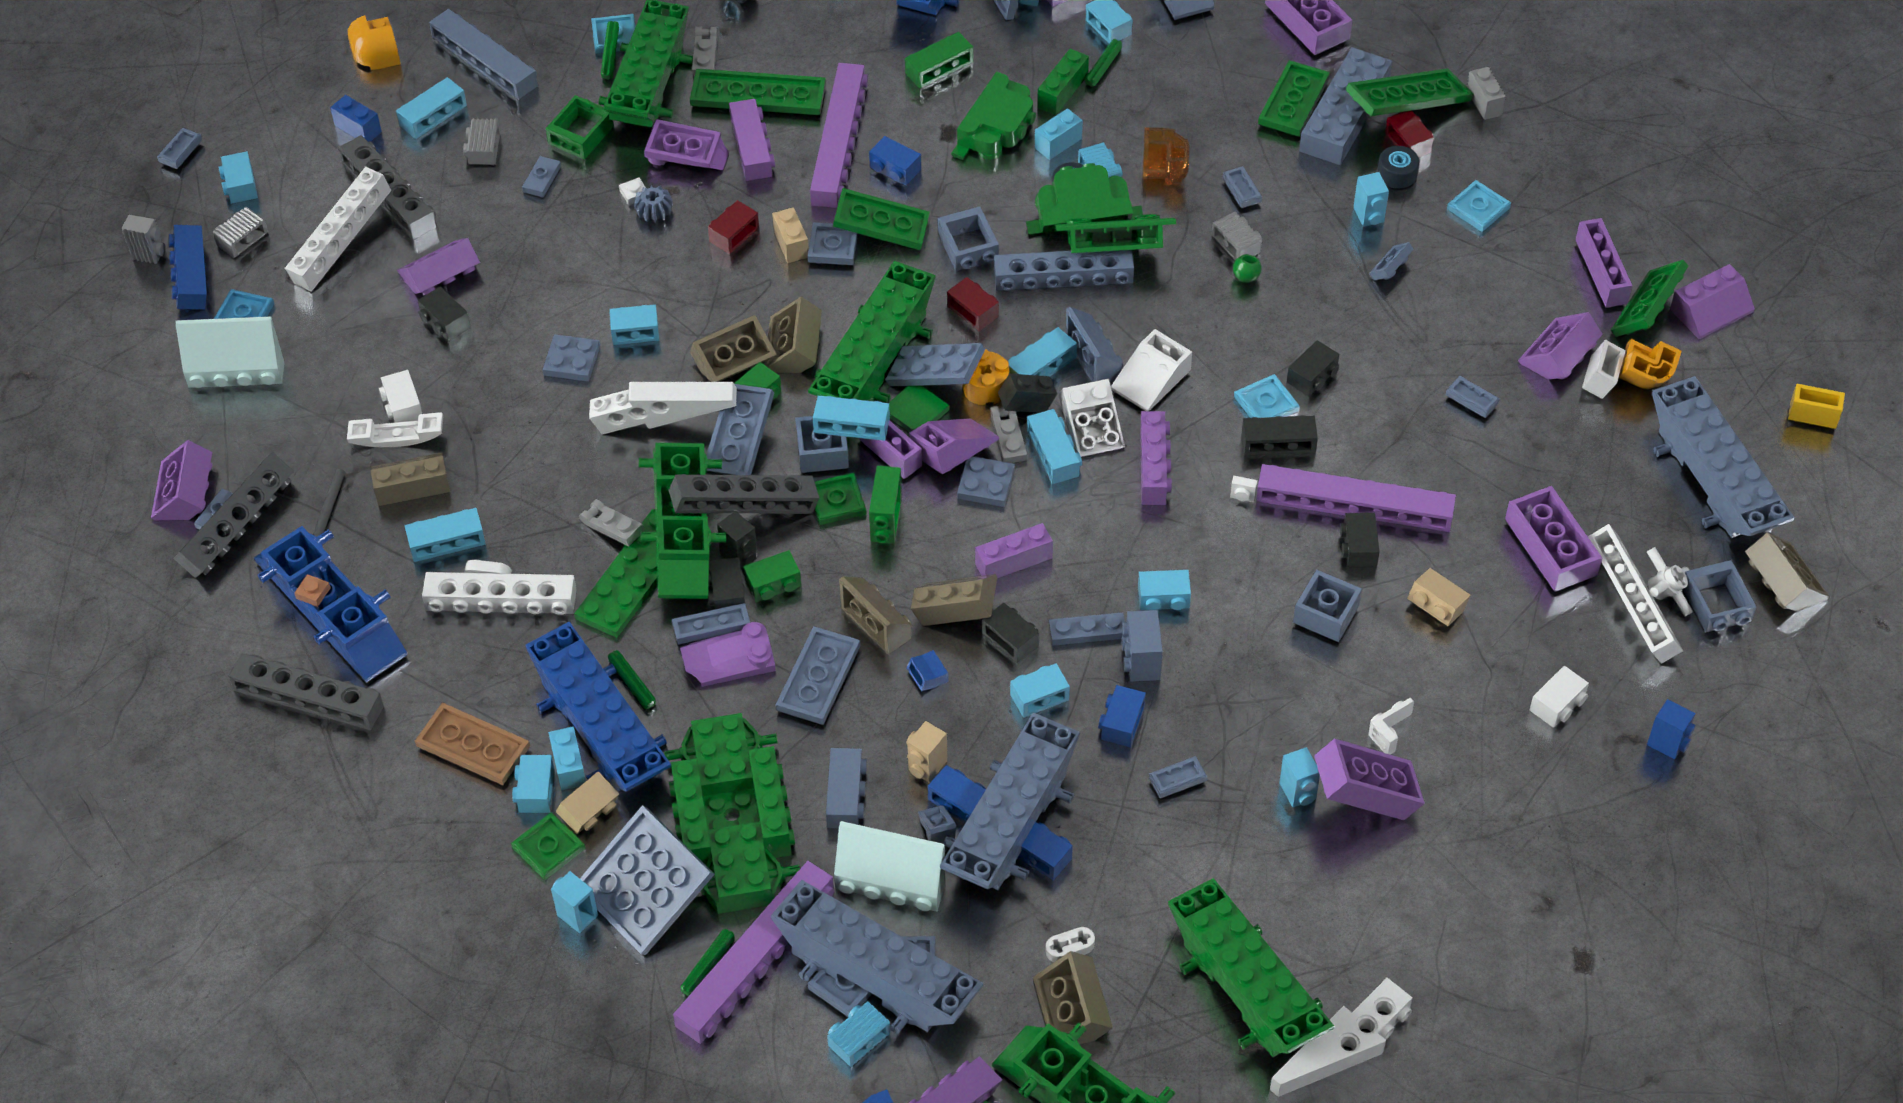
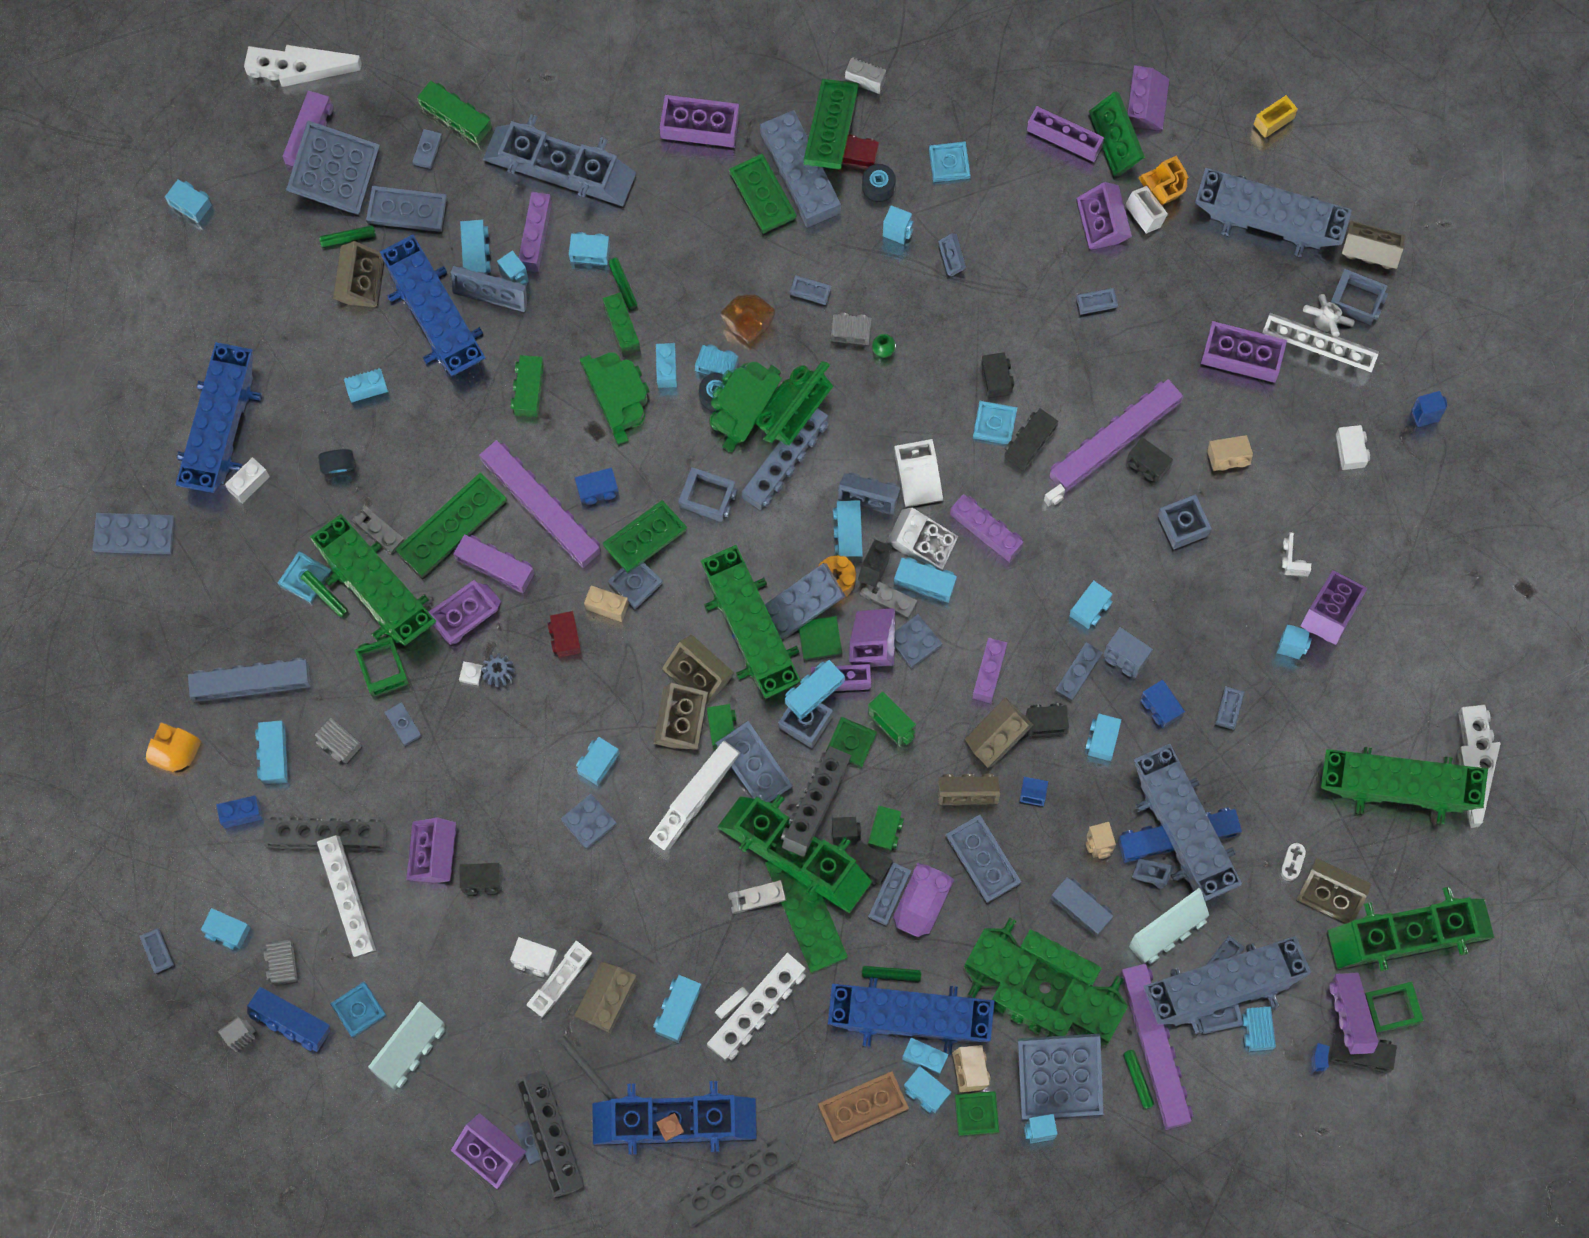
camera: 50 degrees left, 20 degrees up
dark red brick [947,277,999,331] -> none

